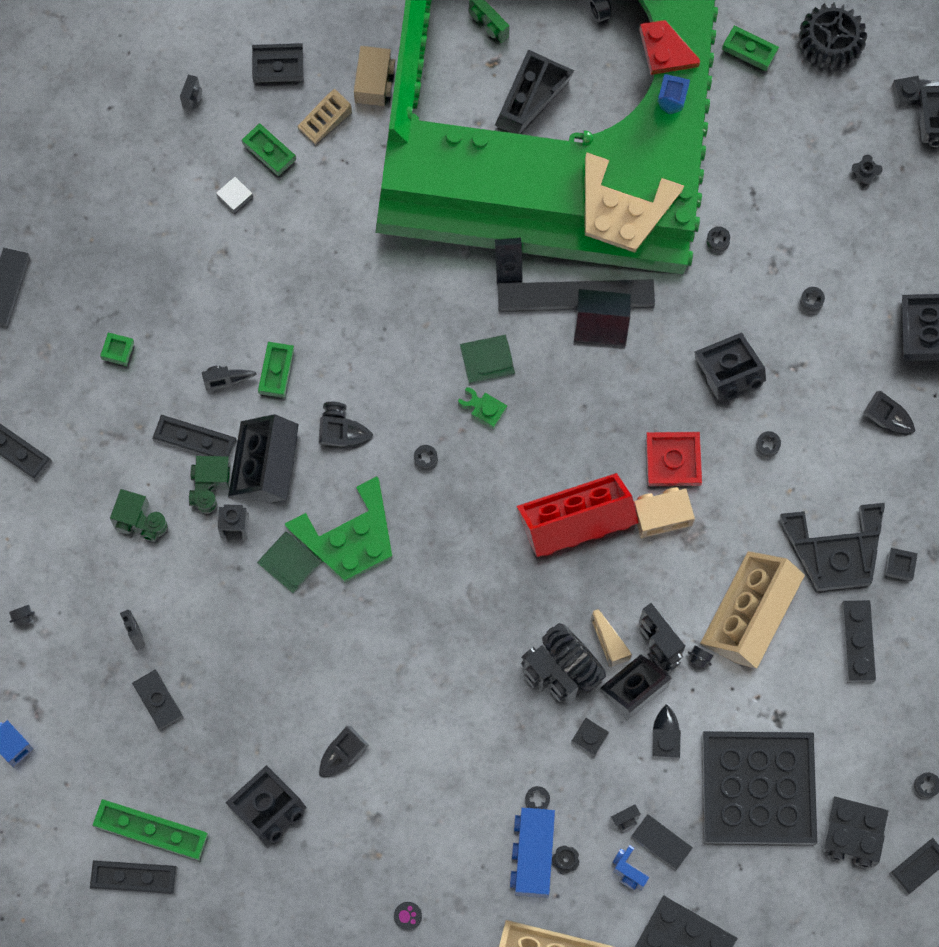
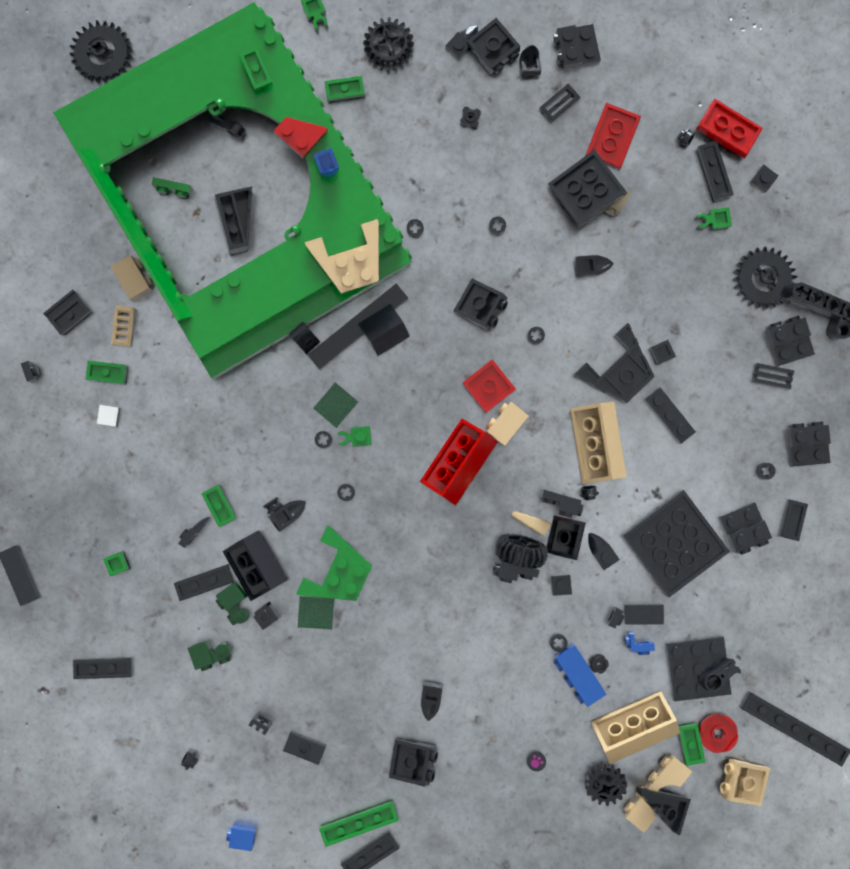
camera: 40 degrees left, 15 degrees up
none -> black bush [315,431,332,448]

